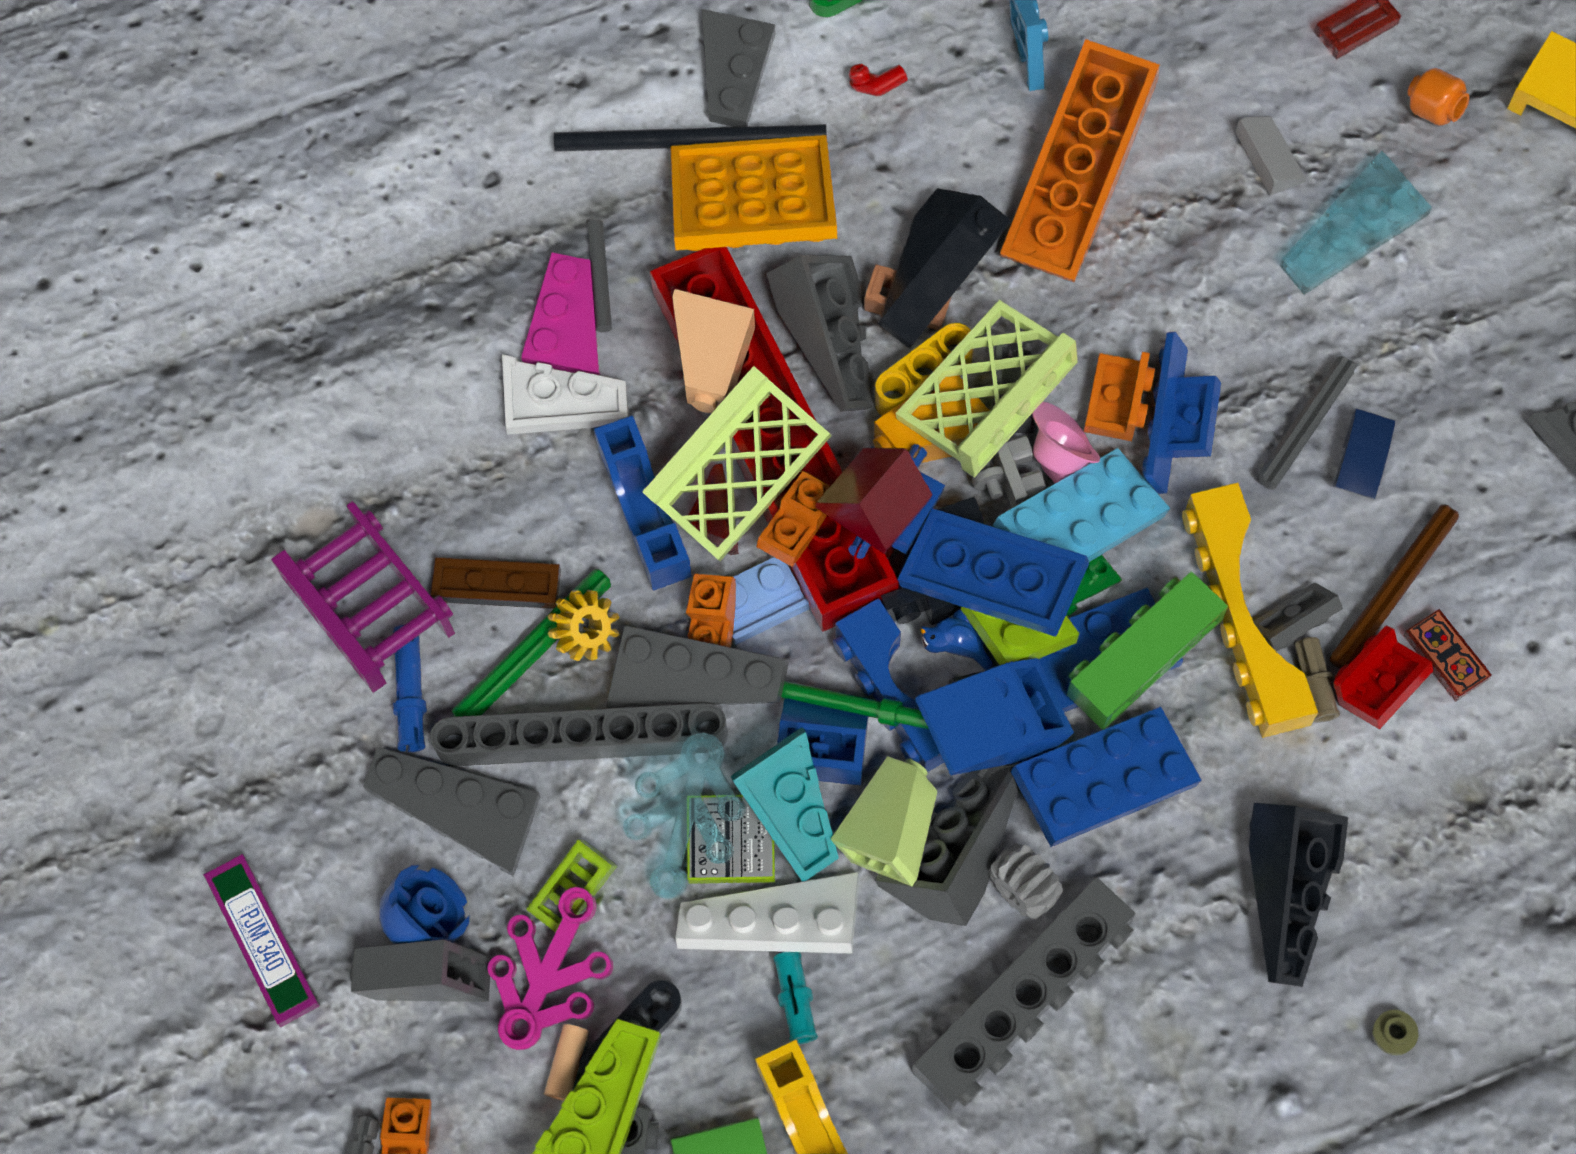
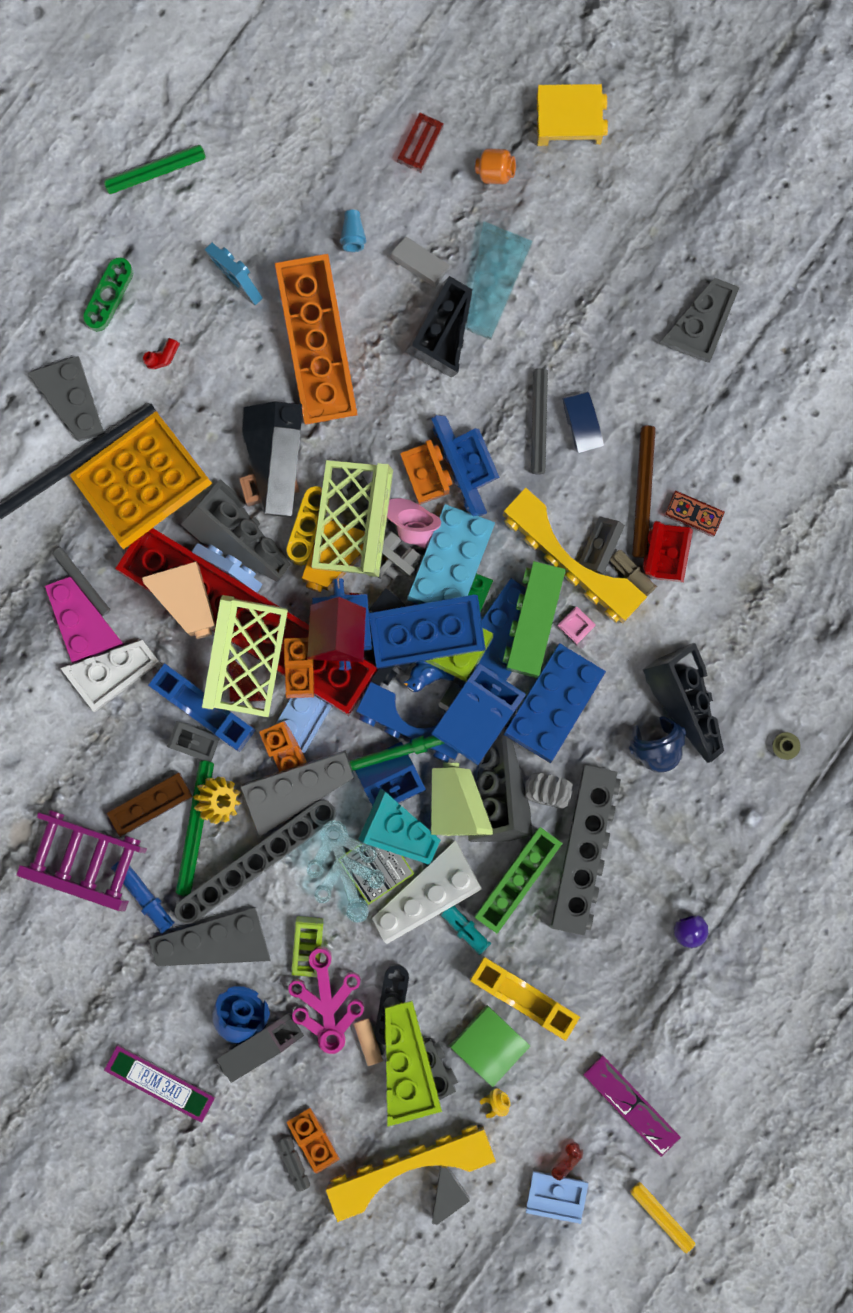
camera: 35 degrees left, 15 degrees up
none -> dark grey slope [167,721,220,762]
none -> light blue plate [192,543,263,593]
none -> dark azure cone [340,210,367,252]
none -> black wedge [406,276,473,378]
none -> bright green brick [474,827,563,934]
none -> bright pink tile [557,606,596,645]
none -> dark blue helmet [628,716,686,773]

